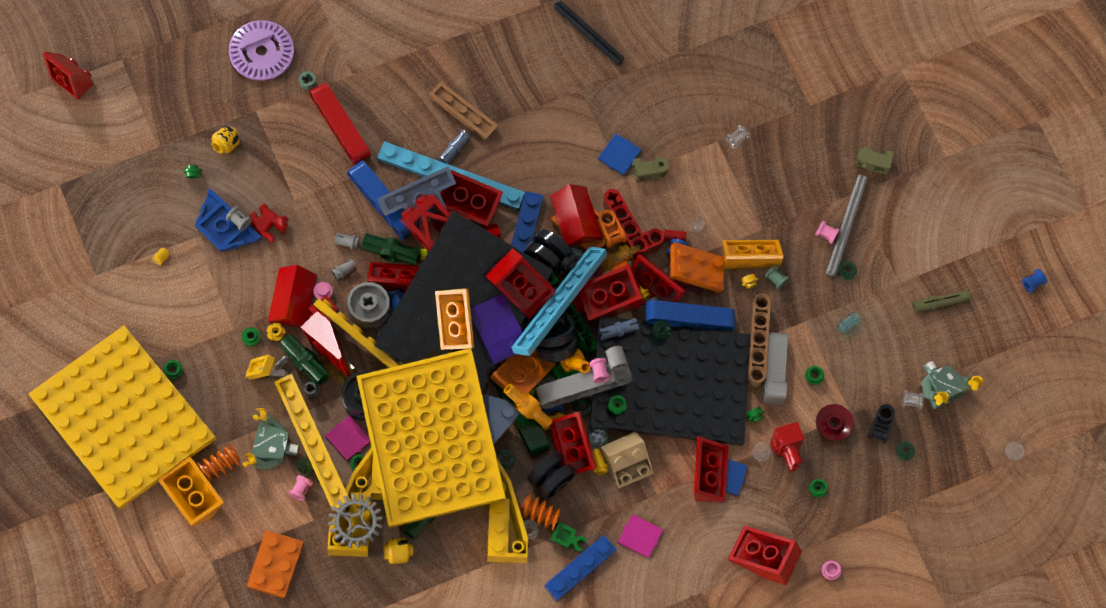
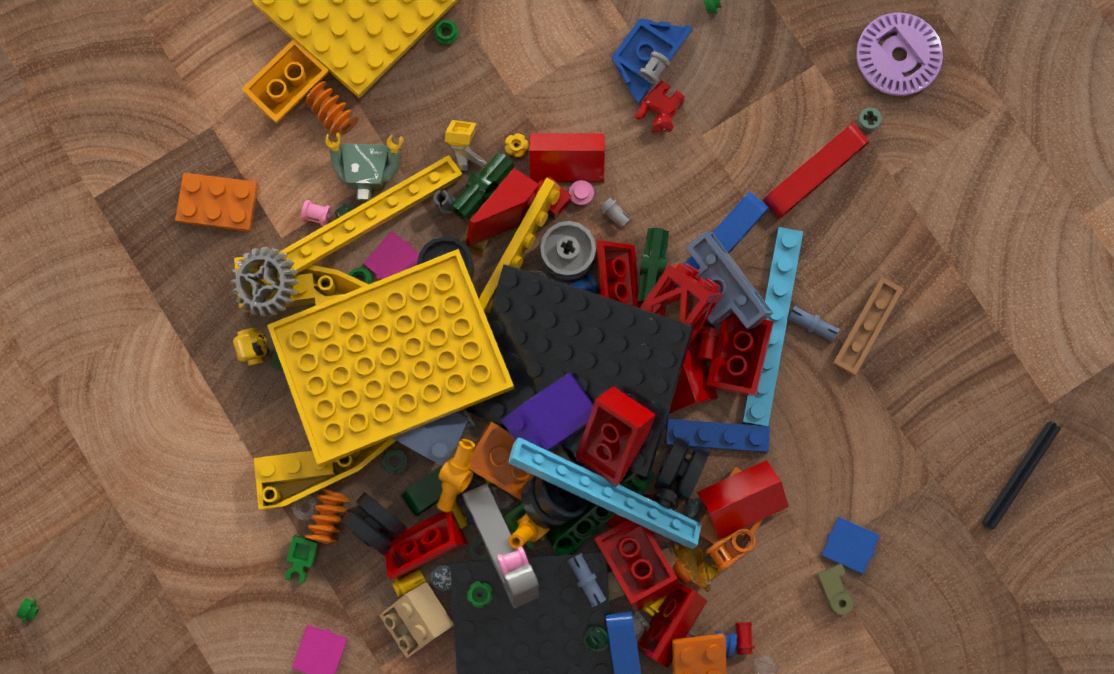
camera: 90 degrees right, 10 degrees up
yellow head [211,126,240,154] -> none
green plate [241,327,261,346] -> none
light grey pin [334,232,360,250] -> none
light orange slope [435,288,474,350] -> none
blue plate [544,535,617,601] -> none
red beam [603,189,664,258] -> none

